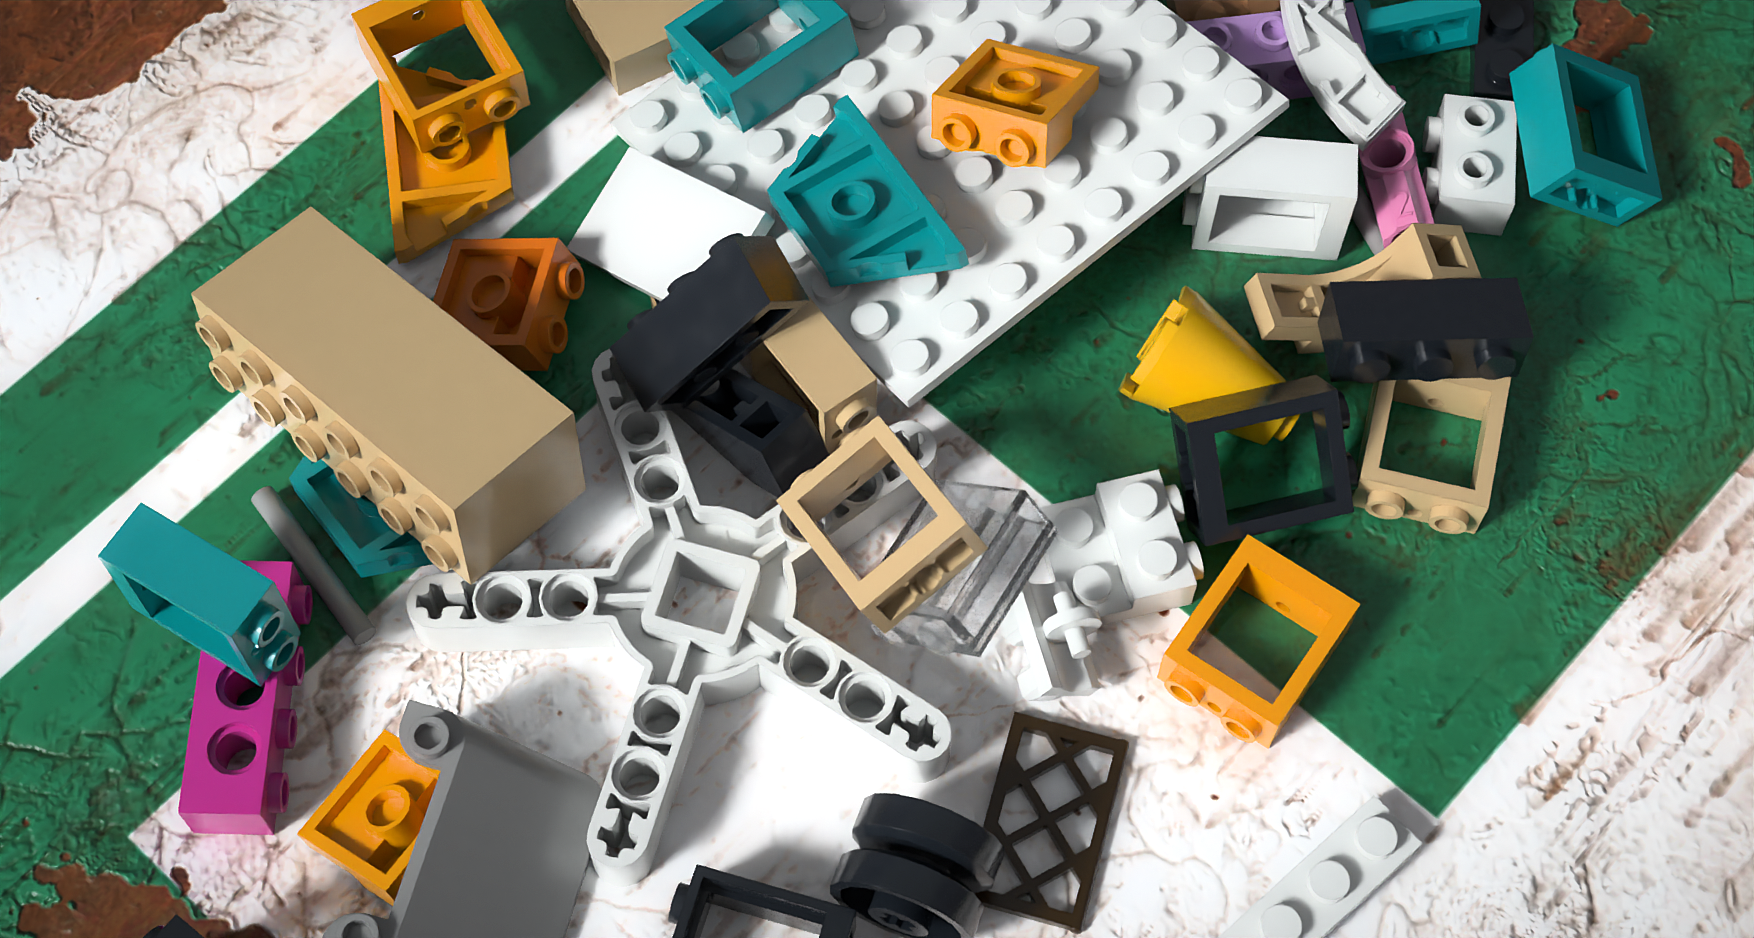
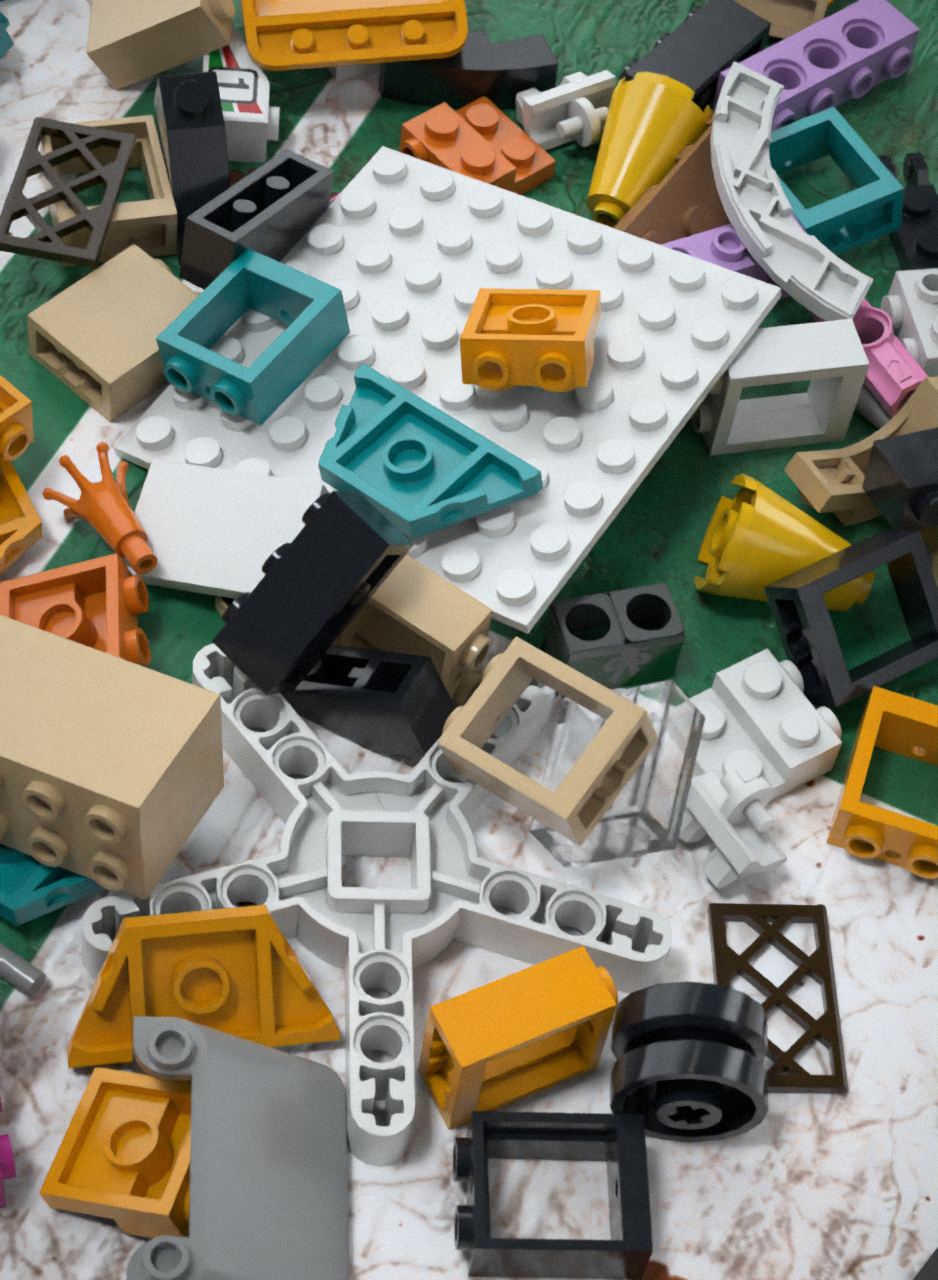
camera: 25 degrees left, 10 degrees down
none -> orange piece [42,441,158,575]
none -> light orange wing [66,905,341,1068]
none -> light orange window [418,945,618,1130]
none -> dark grey piece [541,582,685,698]

